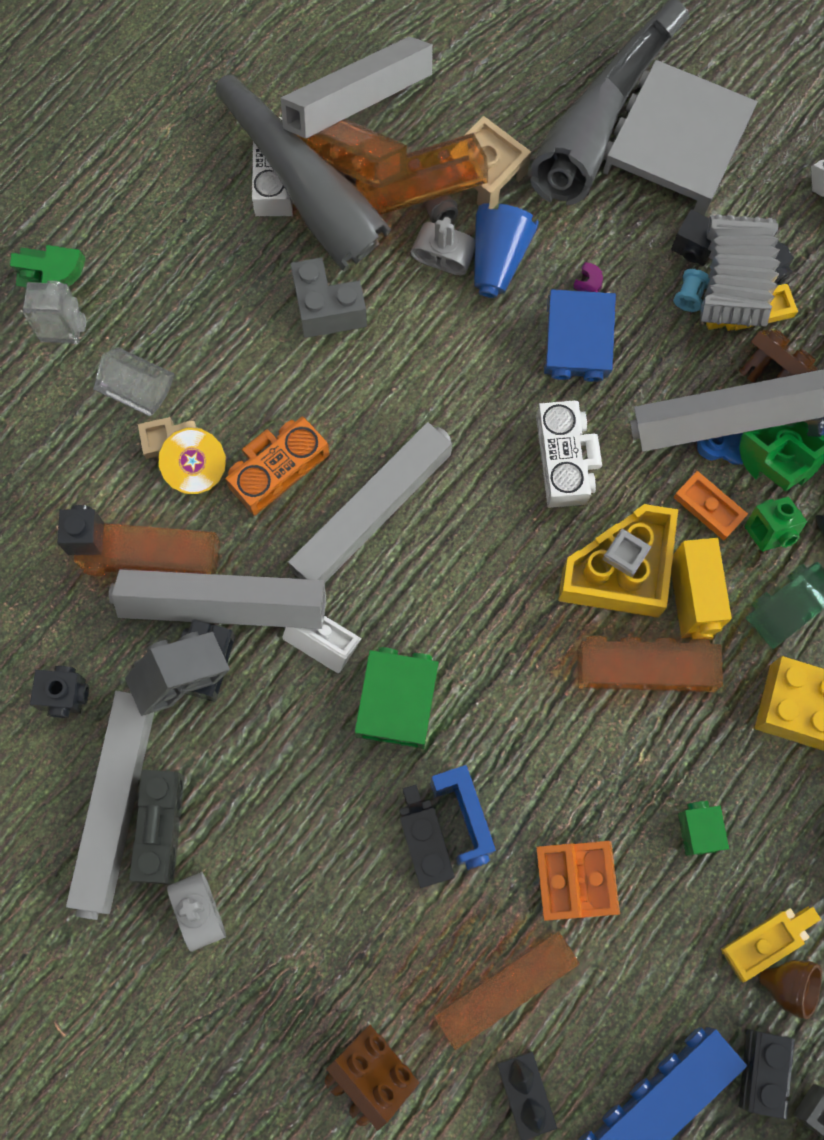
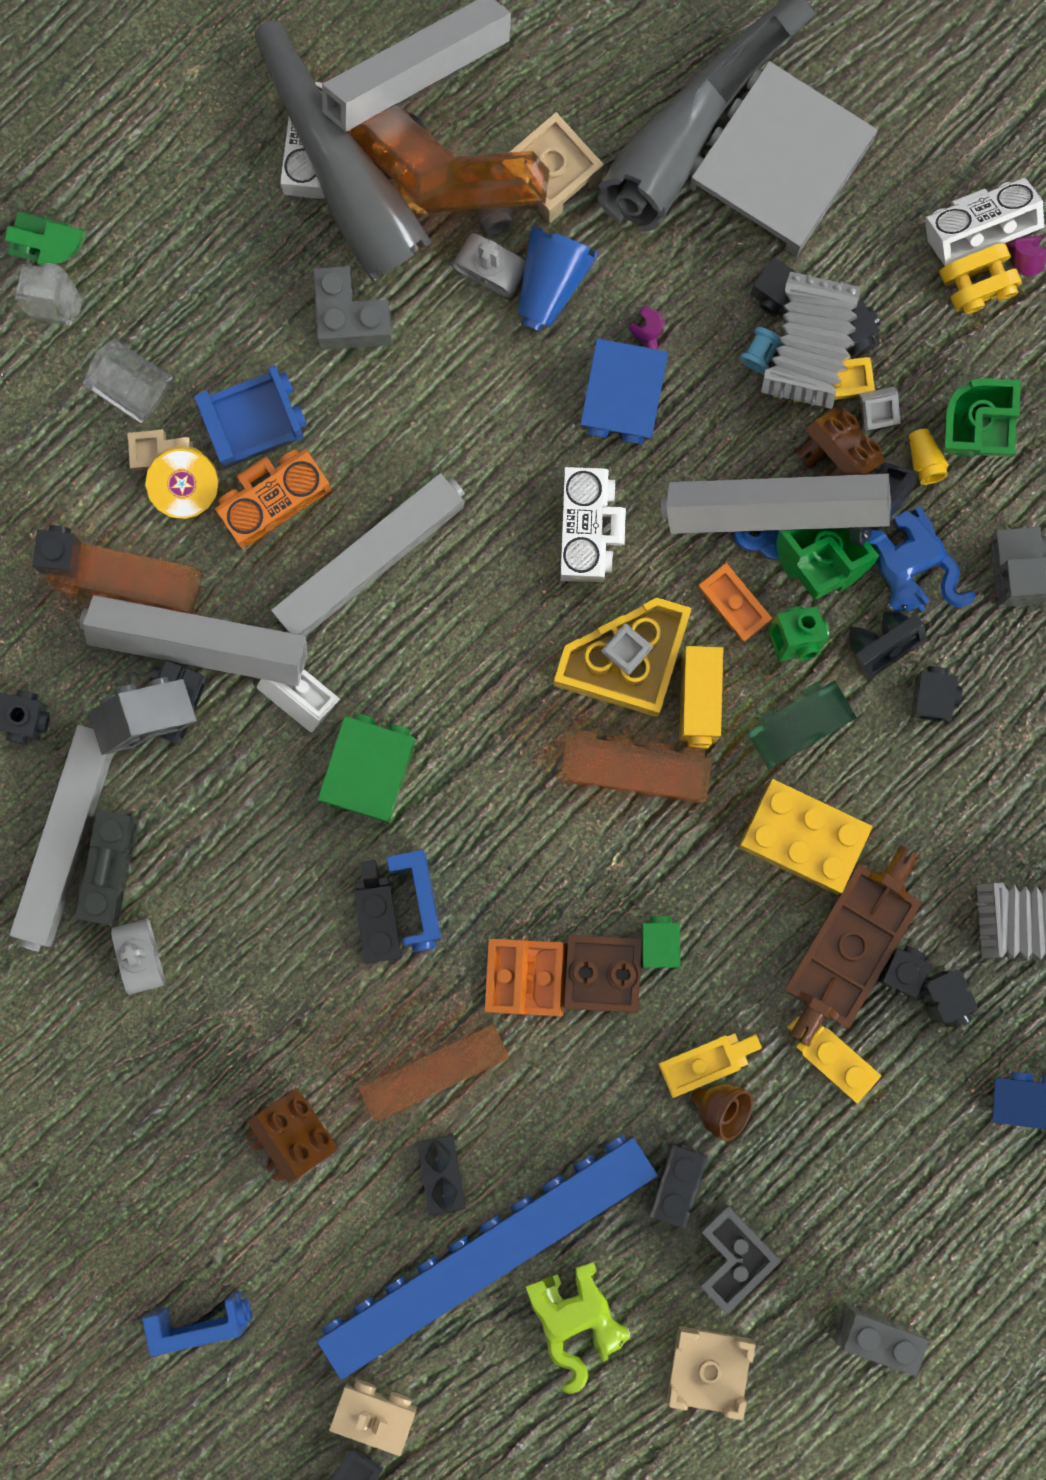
camera: 10 degrees right, 10 degrees up
none -> blue panel [194,365,307,469]
none -> reddish brown plate [564,935,642,1013]
none -> light grey tile [859,386,901,431]

